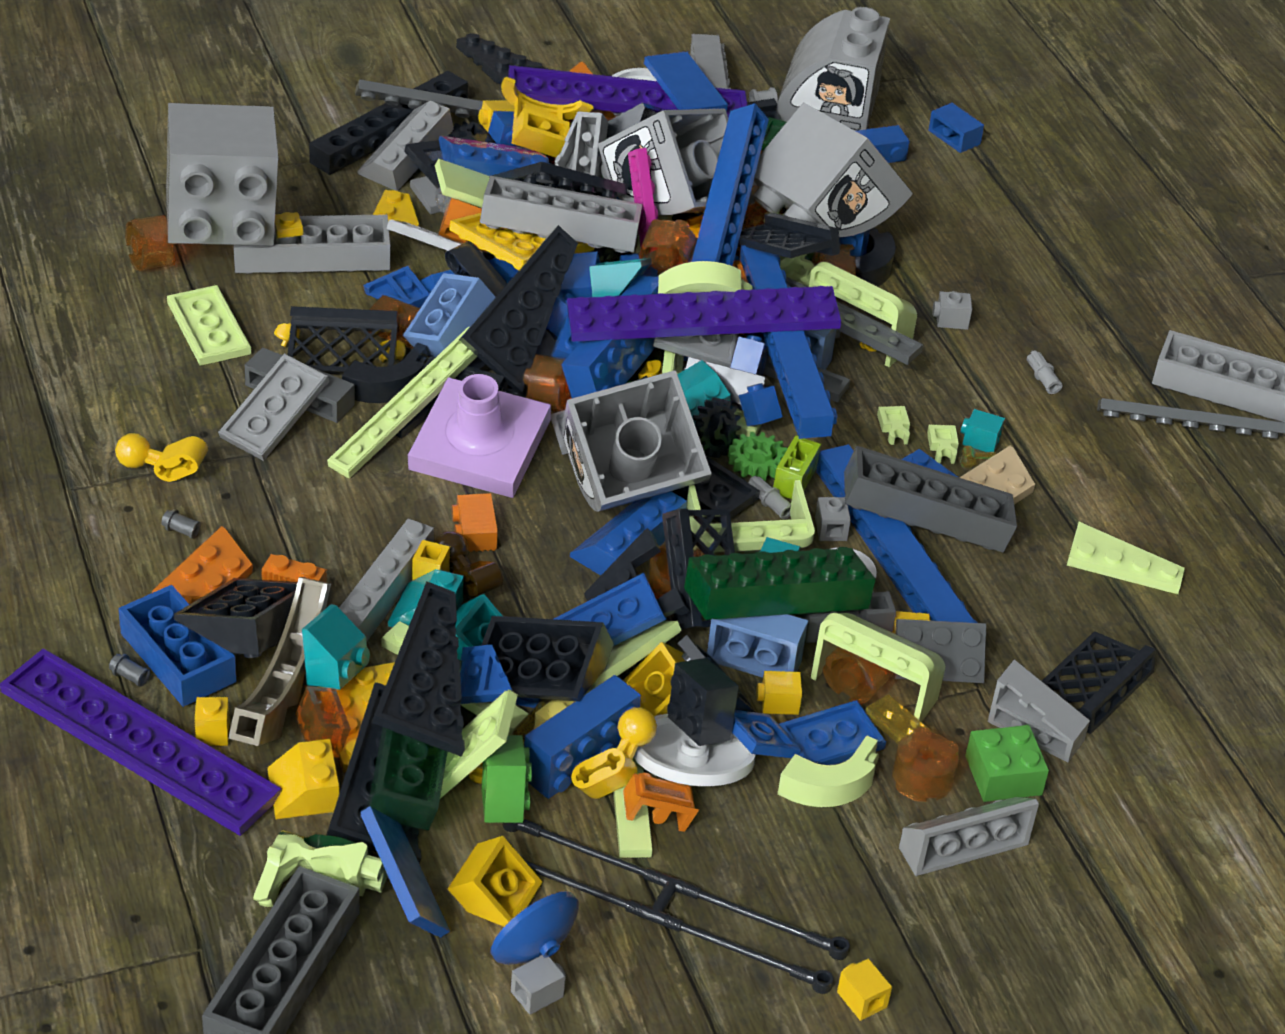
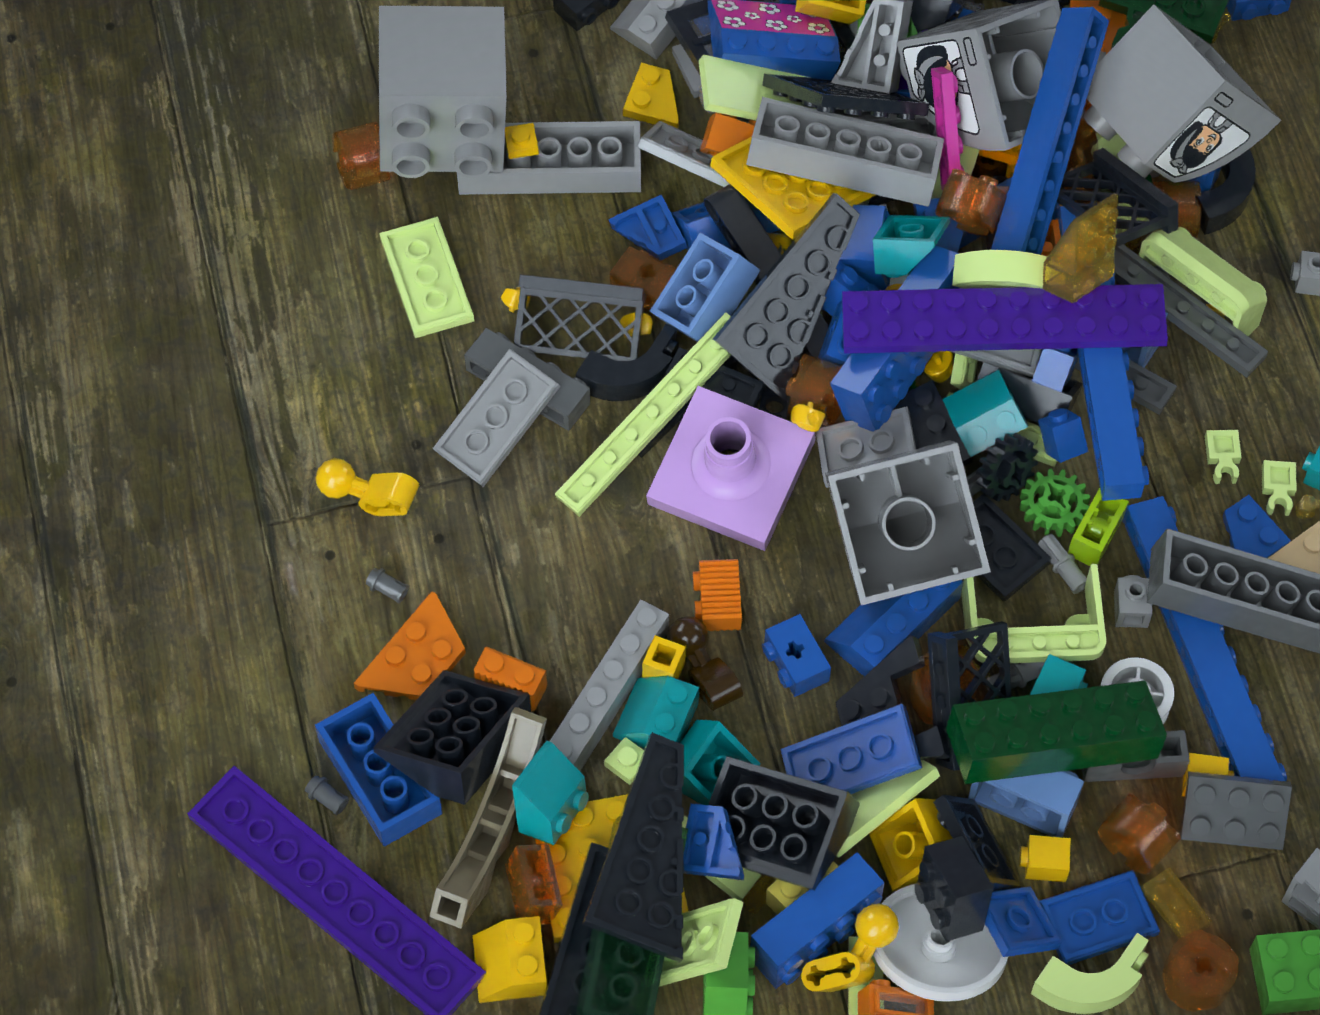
camera: 10 degrees right, 20 degrees up
yellow brick [195,697,229,746] -> none
yellowish green windscreen [811,613,945,729] -> none
none -> blue brick [762,614,831,697]
none -> yellow piece [791,402,825,432]
none -> clear yellow slope [1043,193,1118,303]

